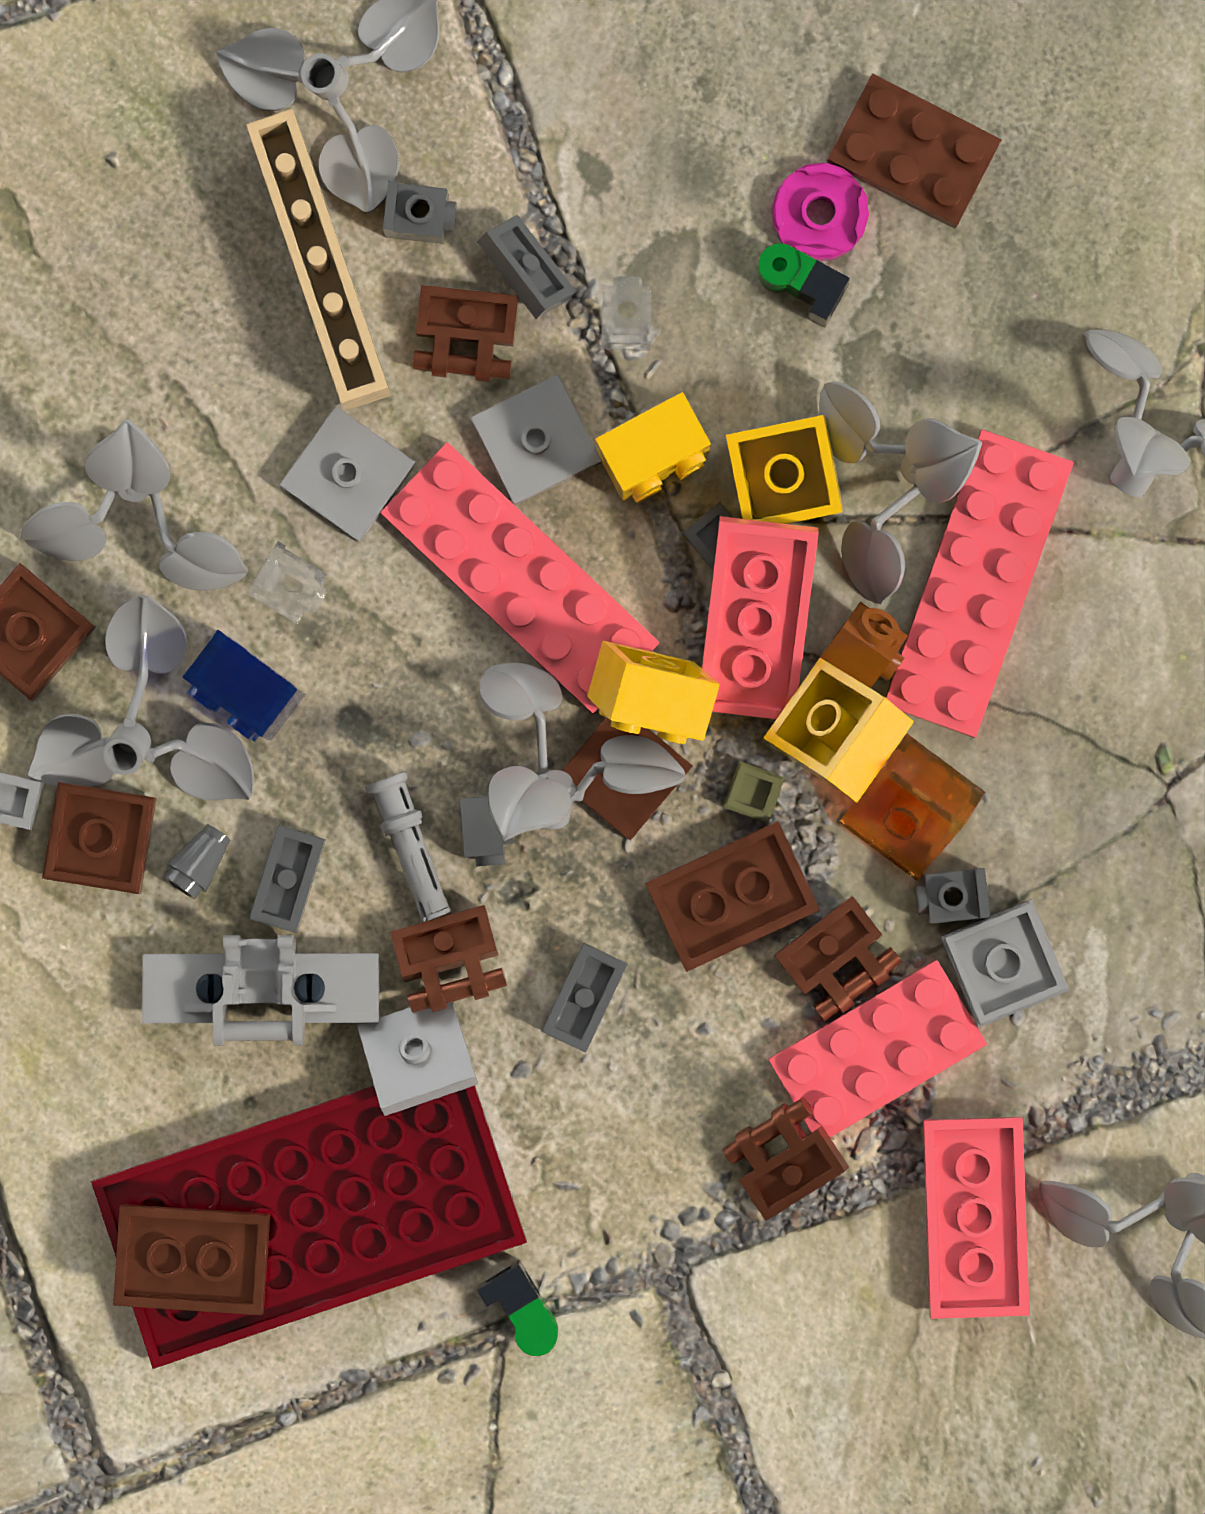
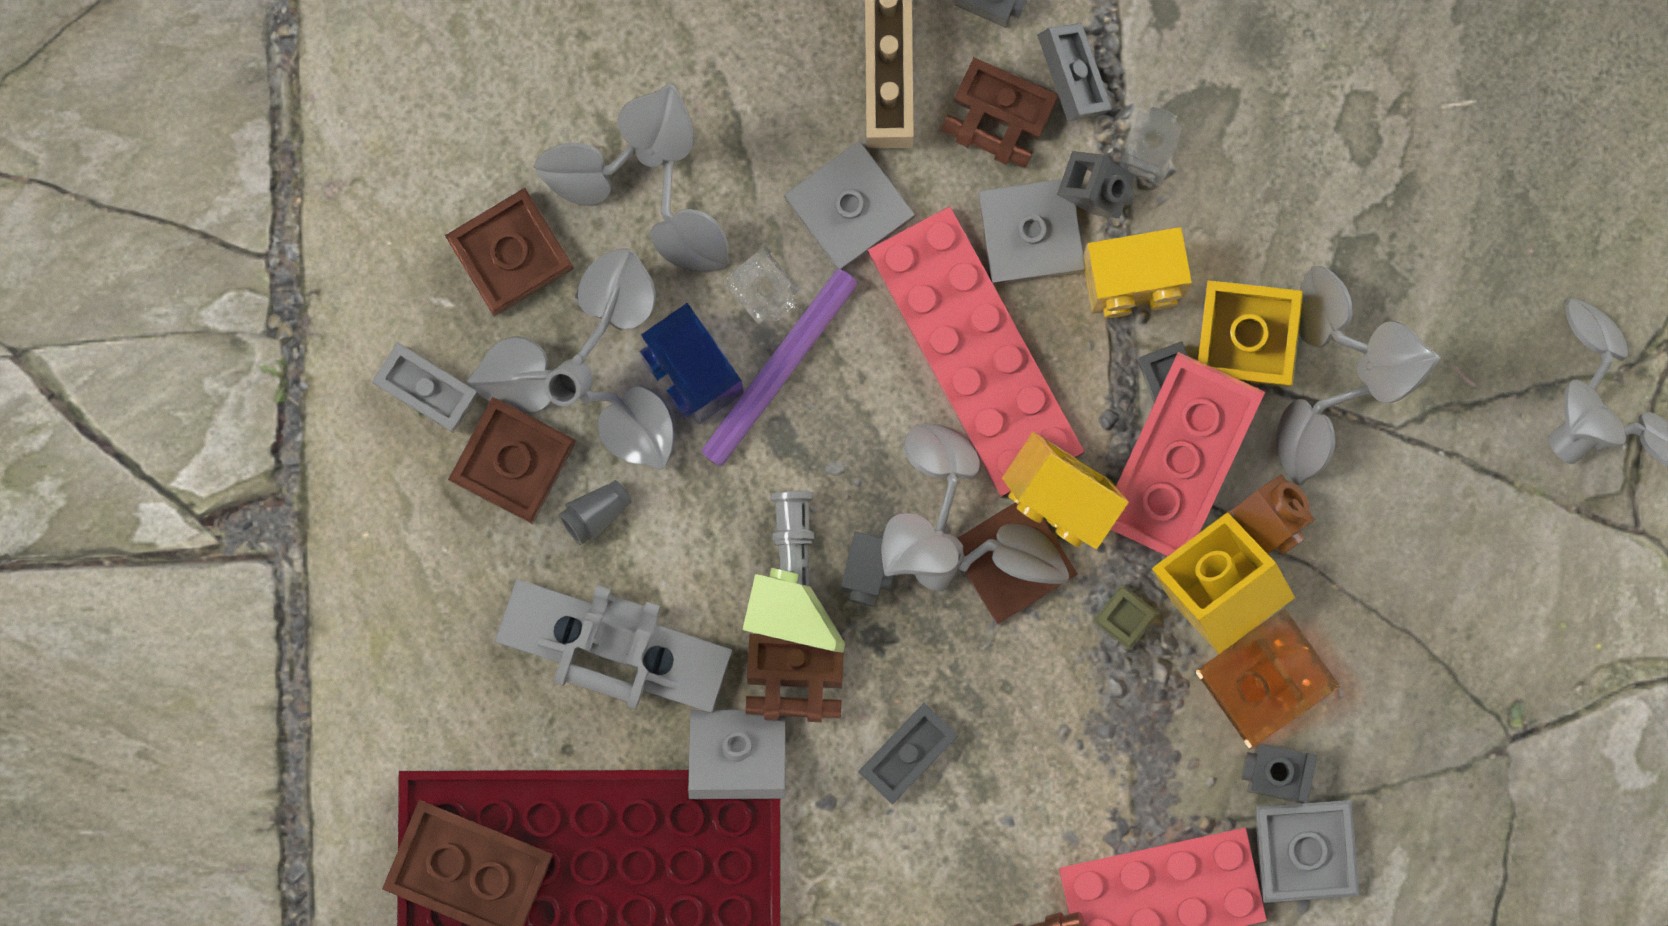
camera: 20 degrees right, 5 degrees down
dark grey plate [249,825,326,933] -> none
copper plate [645,821,820,972] -> none
leg [758,243,850,328] -> none
dark pink tile [771,163,869,261] -> none
copper plate [774,896,902,1021] -> none
copper plate [826,73,1002,229] -> none
coral plate [885,429,1074,738] -> none
none -> medium lavender axle [702,269,857,466]
none -> yellowish green slope [742,568,845,653]
none -> dark grey brick [1057,151,1135,219]

